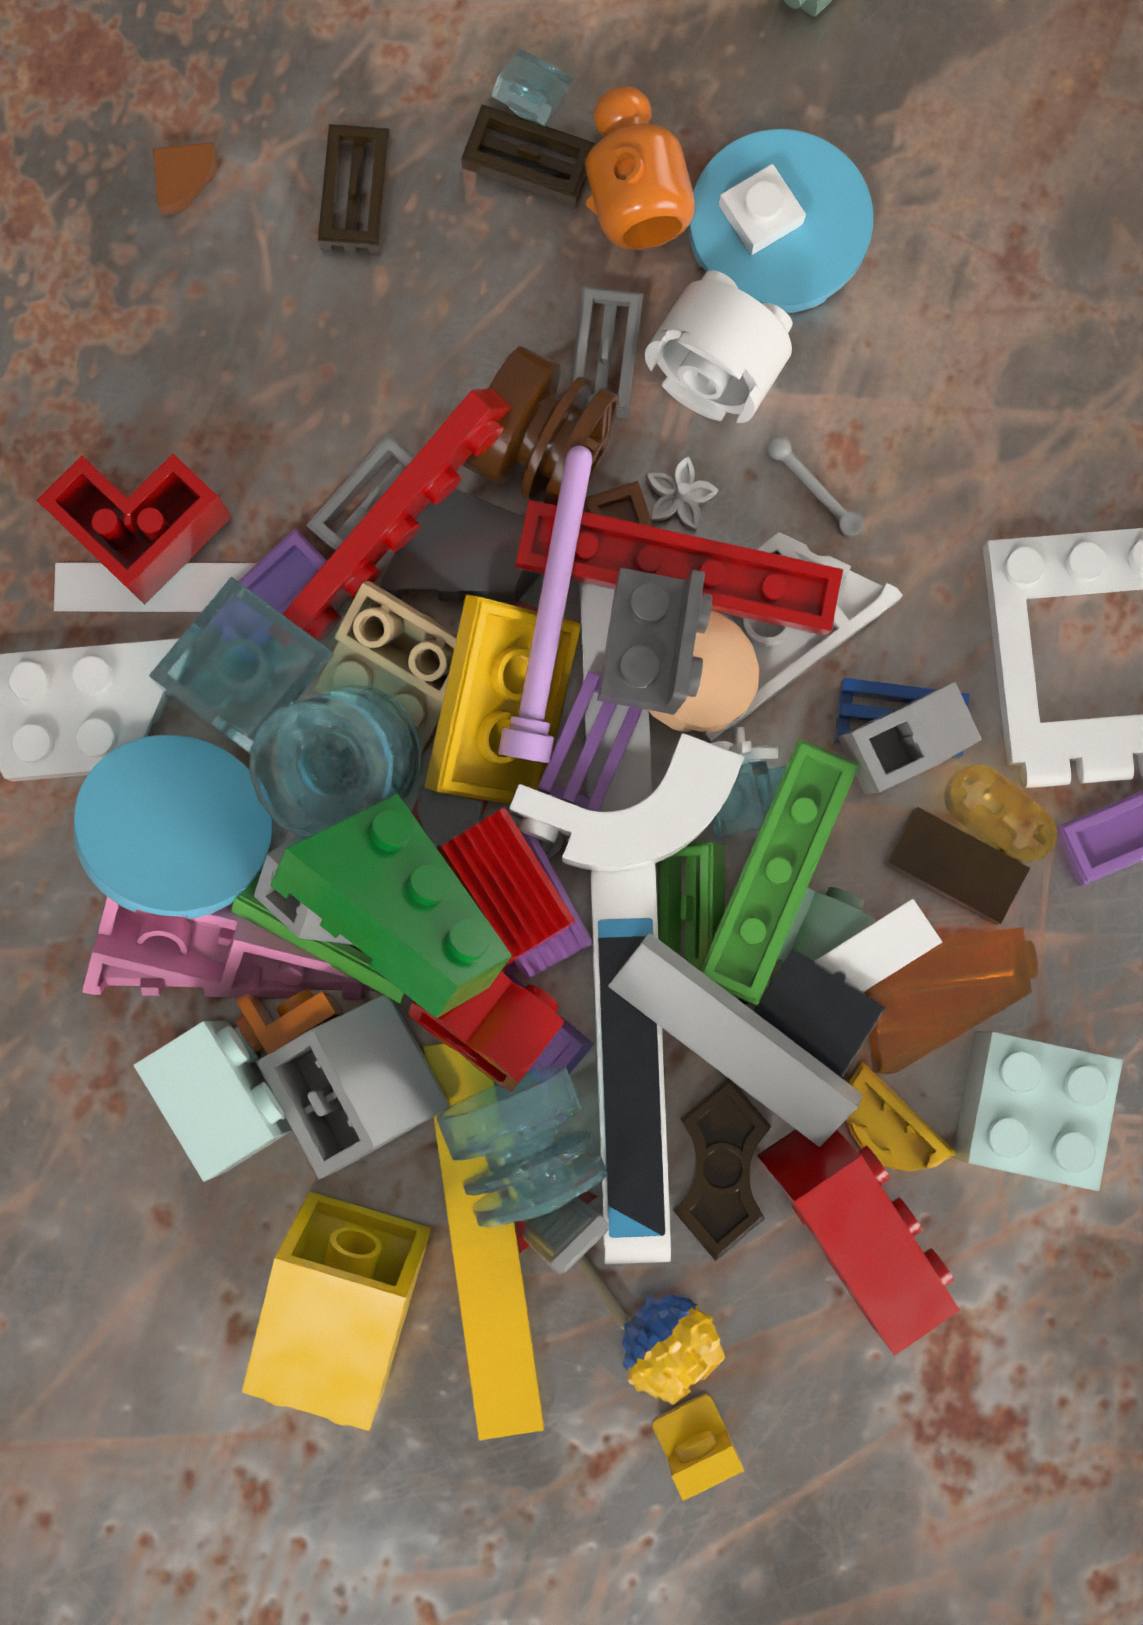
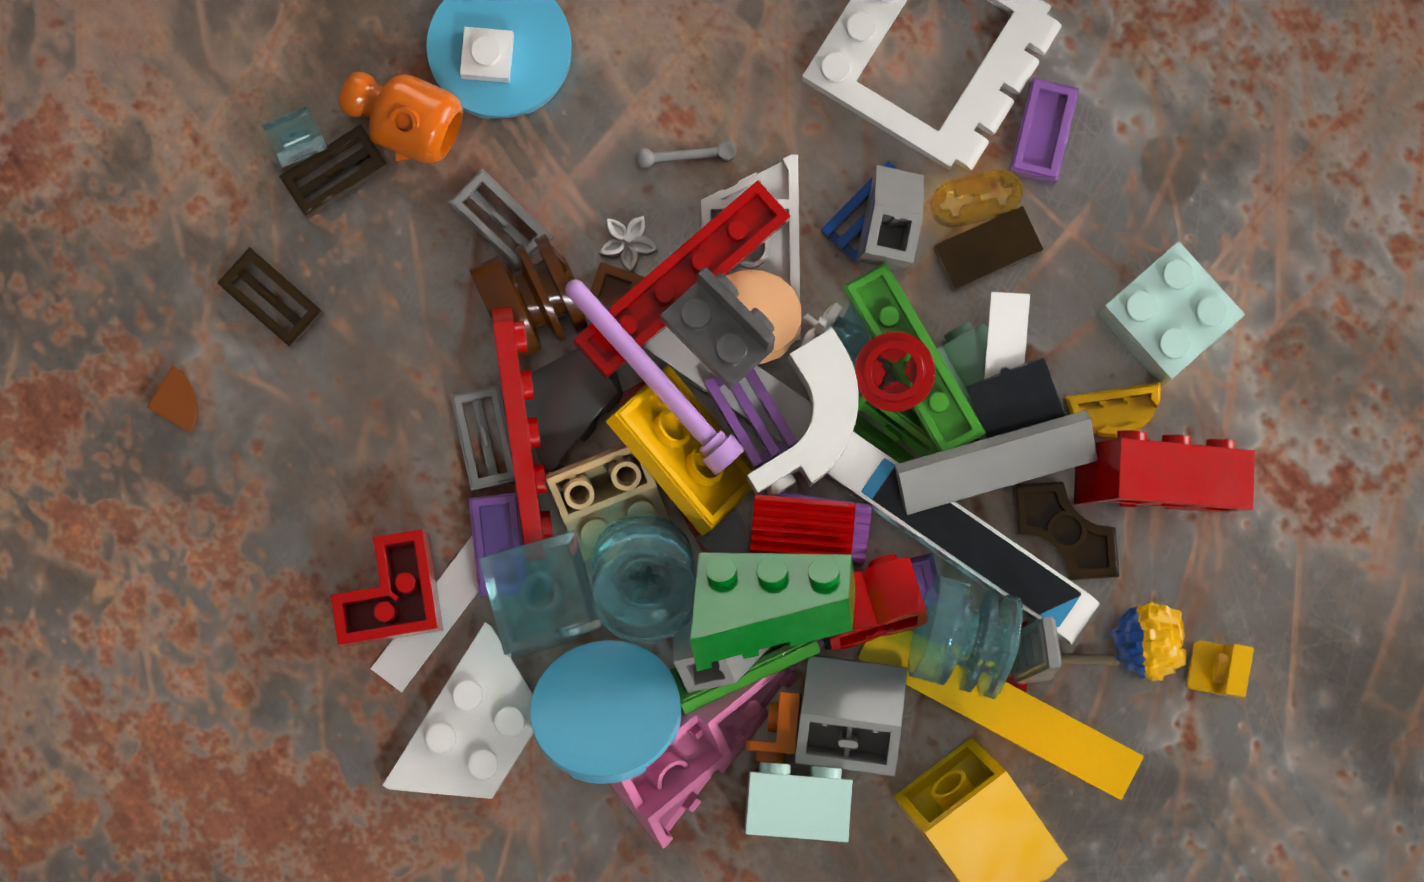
camera: 55 degrees left, 0 degrees up
white brick [645,270,793,423] -> none
clear orange slope [864,927,1038,1074] -> none
none -> red gear [855,331,935,412]

